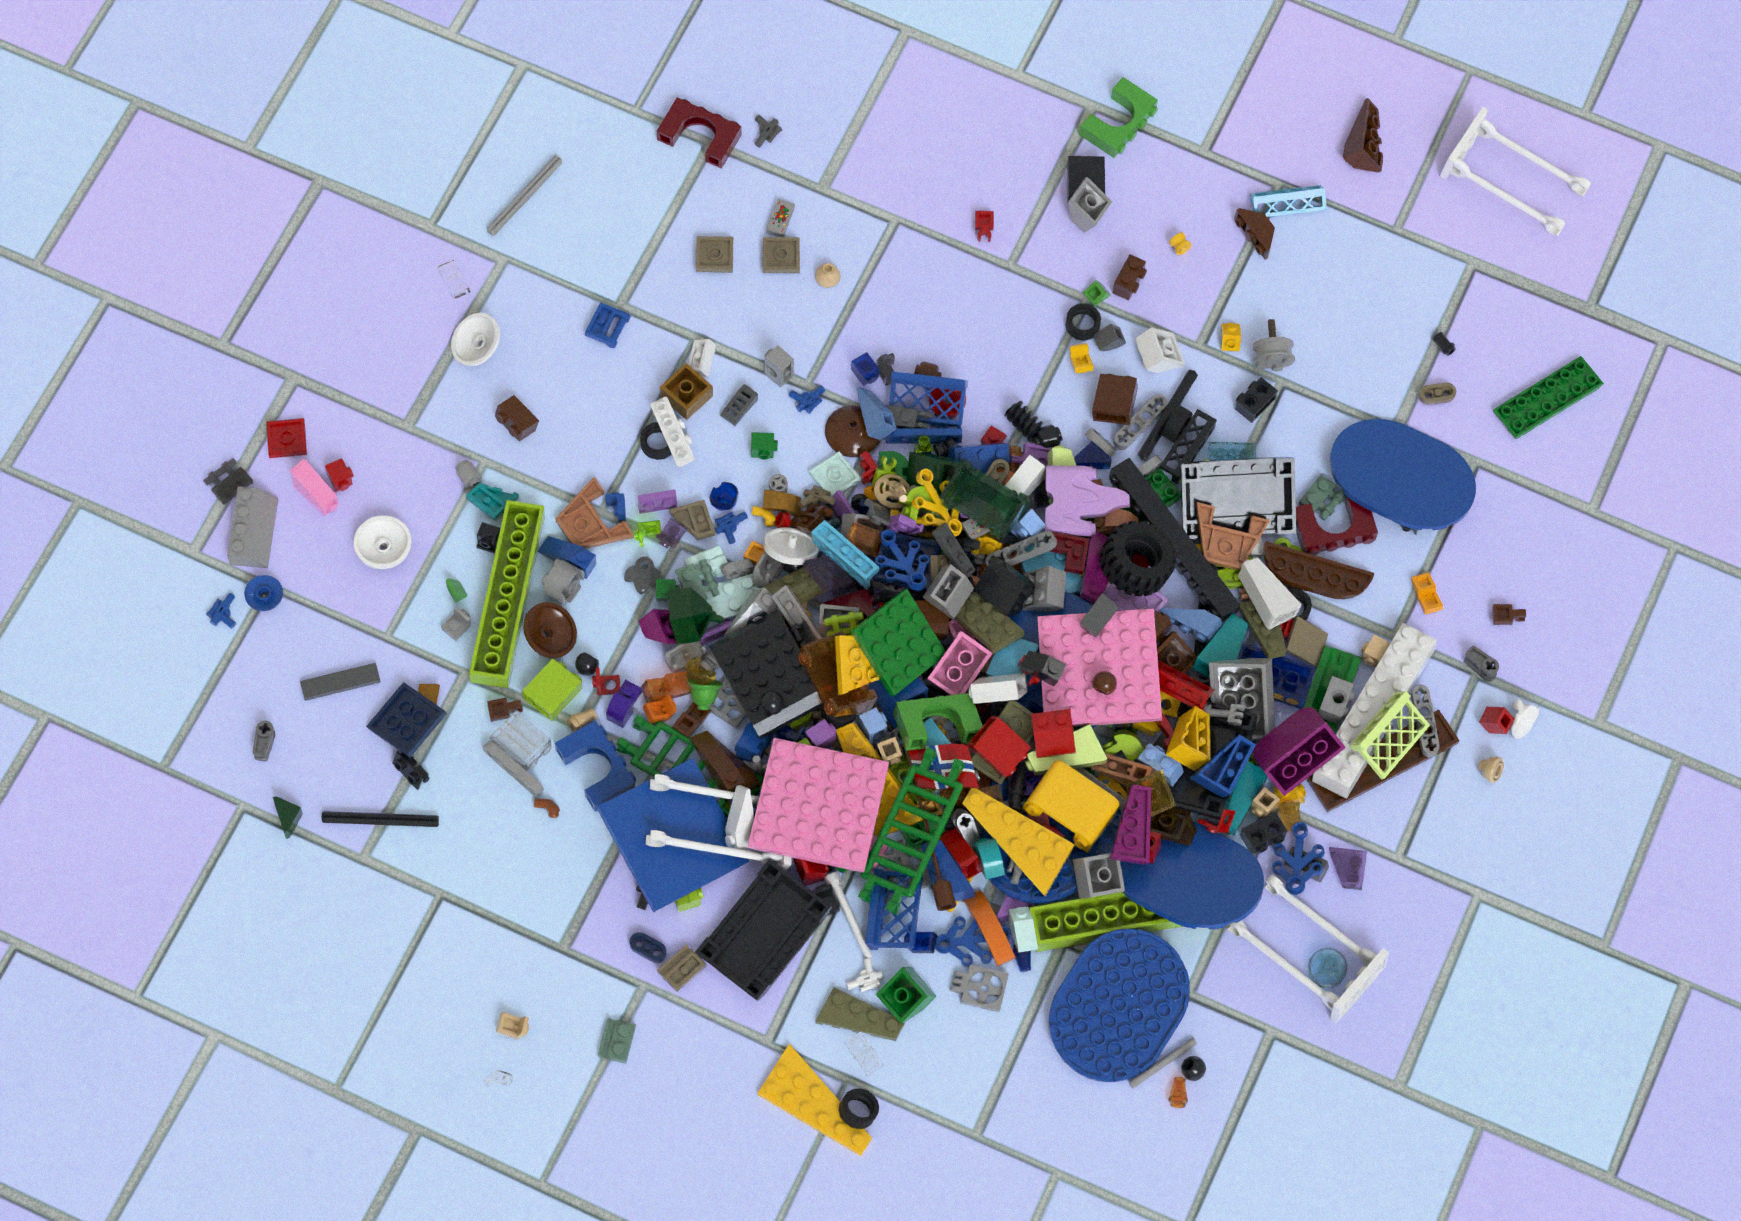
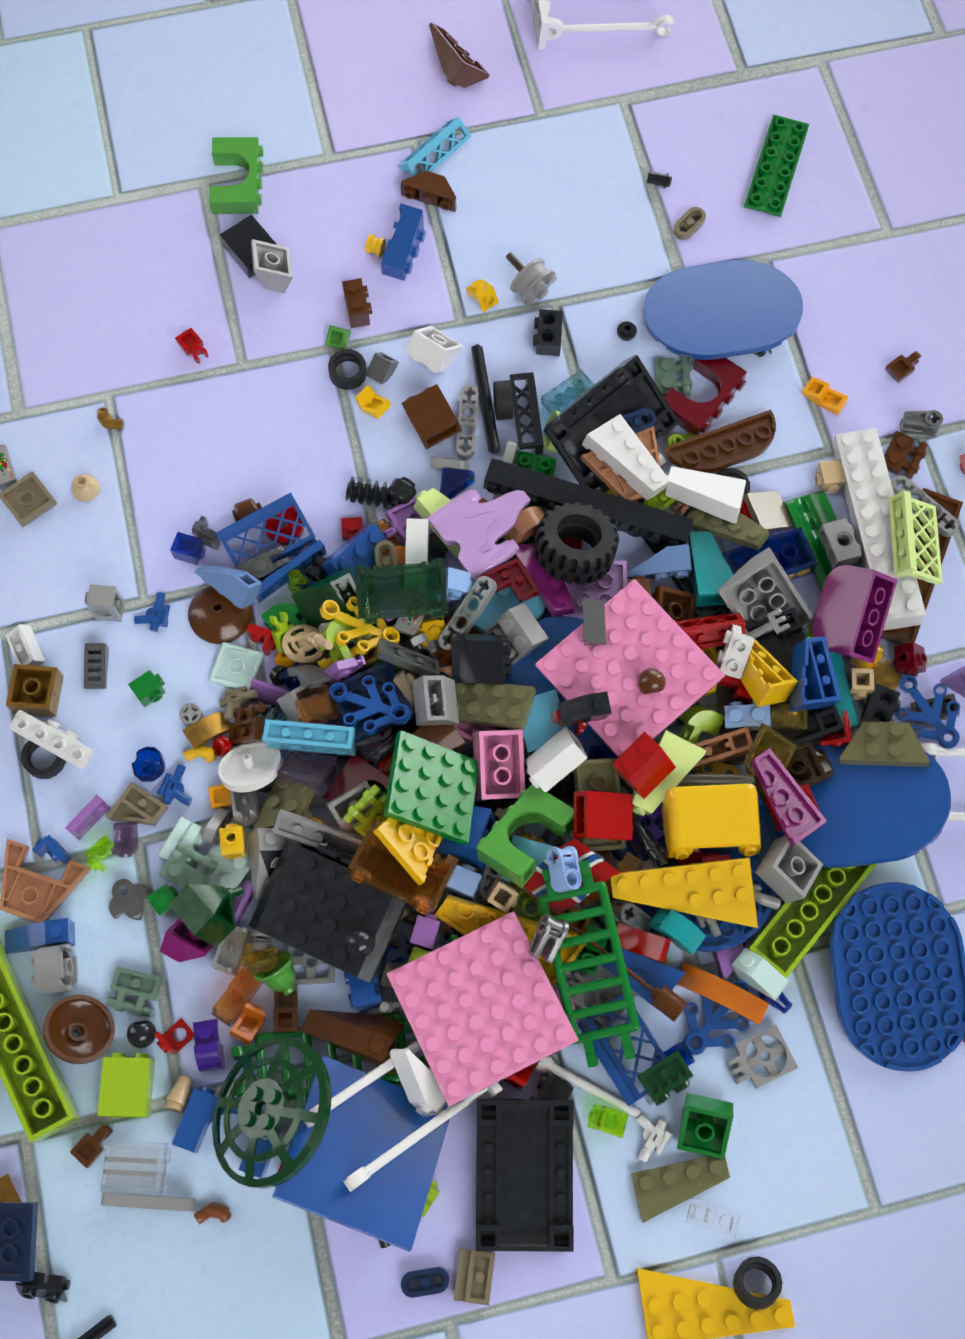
camera: 35 degrees left, 5 degrees up
none -> pearl gold arm [96,407,124,429]
none -> sand green plate [106,966,163,1017]
none -> dark green dish [212,1037,332,1189]
none -> yellow brick [219,823,247,860]
none -> blue wedge [381,203,426,281]
none -> flat silver piece [528,914,569,963]
none -> light blue piece [546,846,582,893]
none -> white wedge [582,414,670,500]
none -> clear neon green bracket [588,1104,629,1138]
none -> black plate [617,321,637,341]
none -> dark blue plate [622,408,656,434]
none -> dark green bracket [637,1051,693,1106]
none -> white bracket [716,624,754,679]
none -> light grey arm [753,884,781,910]
none -> clear yellow bracket [771,704,807,730]
none -> olive wing [840,722,930,767]
none -> reddish brown plate [884,431,928,479]
none -> dark red brick [893,642,927,677]

